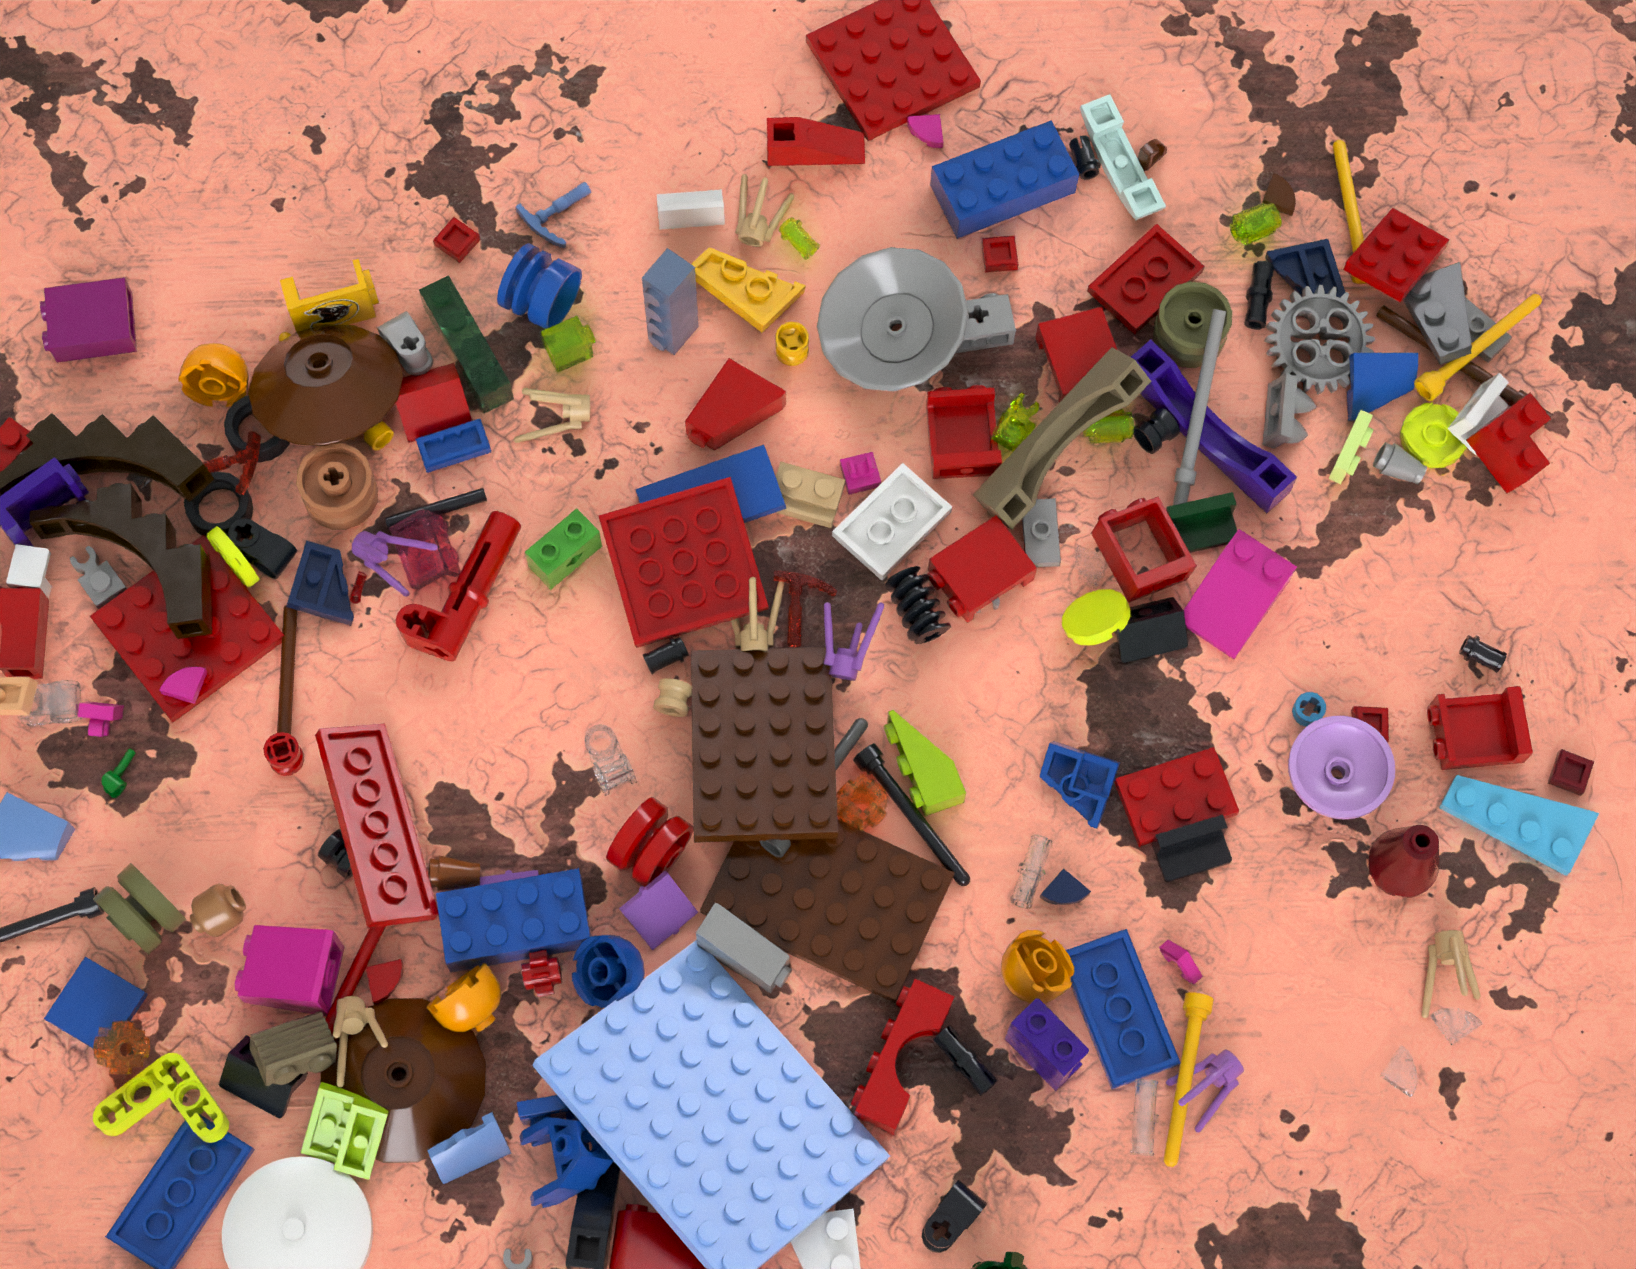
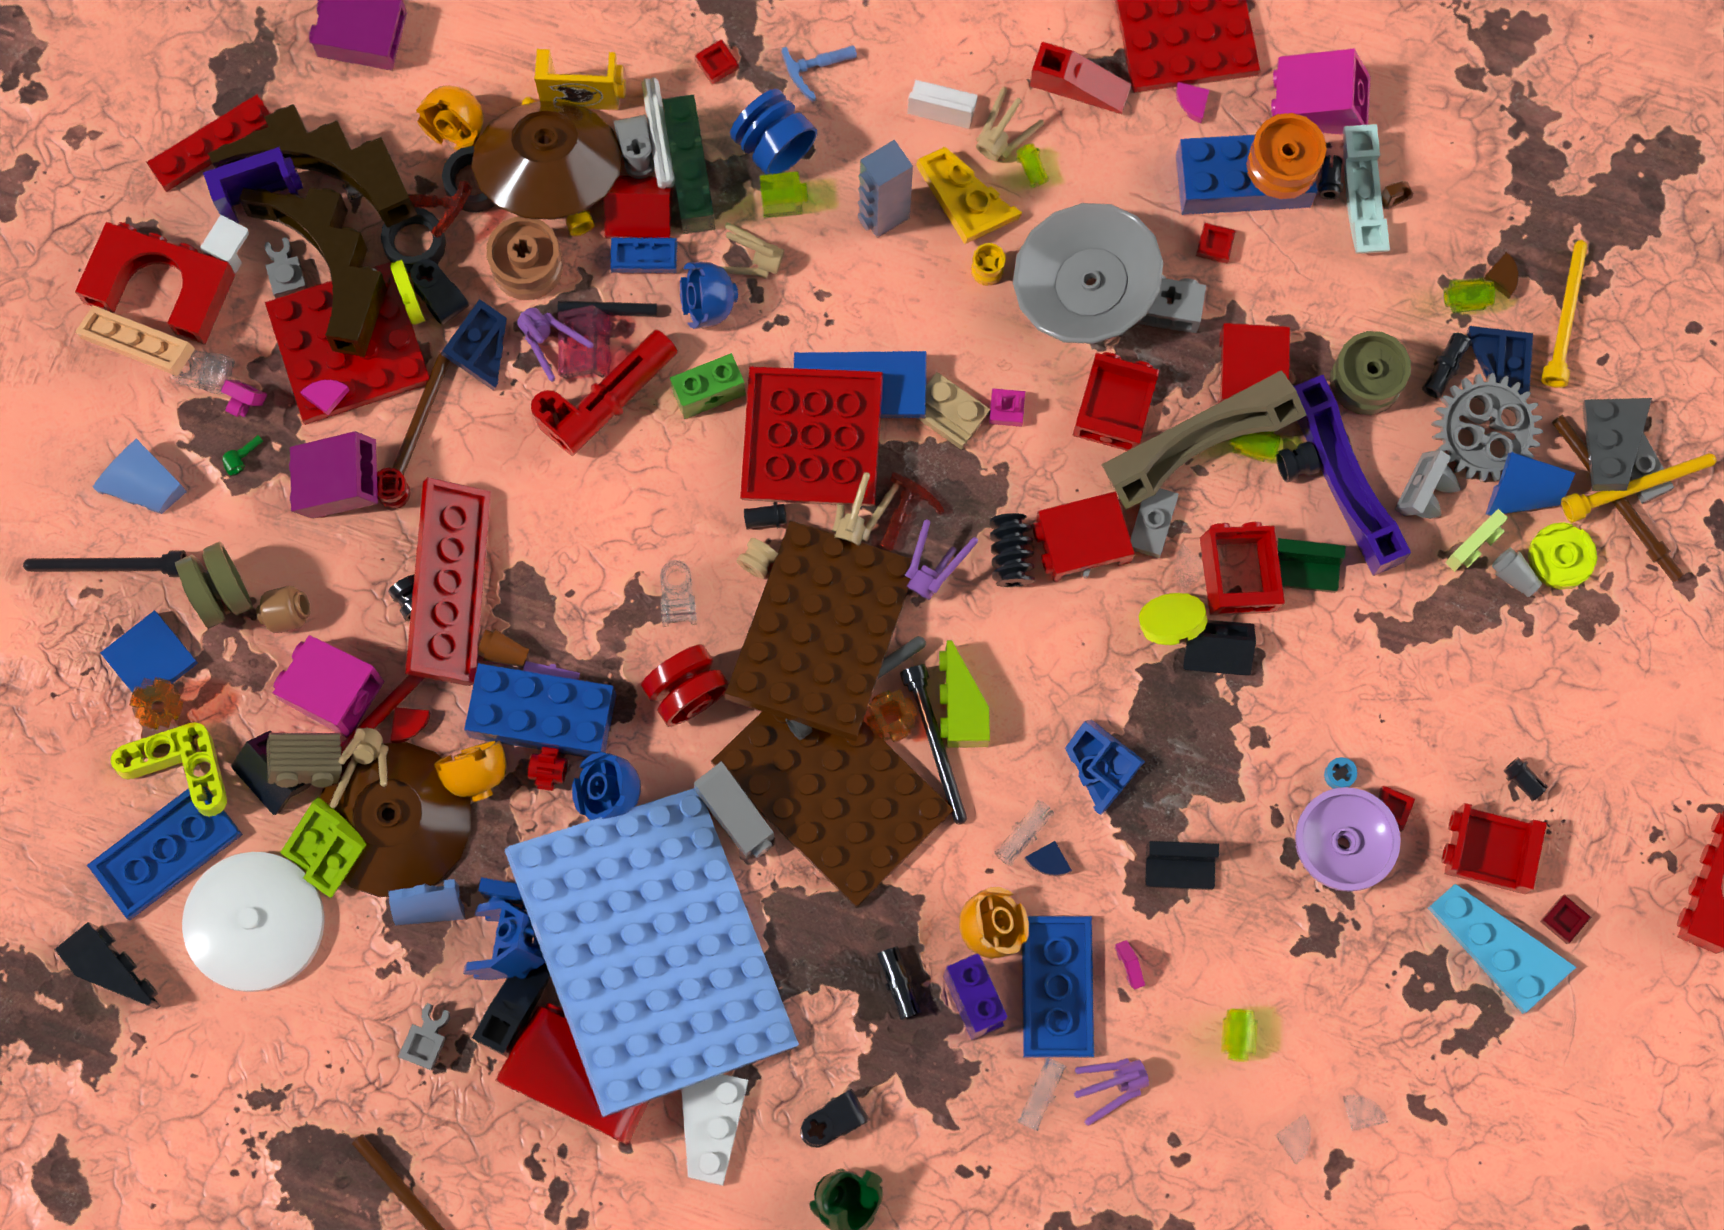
camera: 20 degrees right, 5 degrees up
red leg [350,571,367,604] -> none
medium lavender piece [619,870,698,950] -> none
red slope [685,358,786,451] -> none
white plate [832,463,952,580] -> none
red arch [851,979,955,1135] -> none
clear neon green plate [991,392,1039,452] -> none
red plate [1087,224,1205,334] -> none
red plate [1114,747,1239,847] -> none
yellow piece [1164,992,1214,1167] -> none
light grey bar [1173,309,1226,505] -> none
dark pink slope [1184,529,1297,659] -> none
red plate [1343,208,1450,303] -> none
dark red cone [1368,825,1440,898] -> none
tan plant [1422,930,1481,1018] -> none
white panel [1447,373,1509,455] -> none
red brick [1466,392,1551,494] -> none
none -> magenta brick [289,431,378,519]
none -> white axle [642,77,675,189]
none -> blue cylinder [680,262,738,329]
none -> clear neon green brick [1221,1009,1258,1062]
none -> orange wheel [1246,113,1327,199]
none -> dark pink slope [1271,48,1370,135]

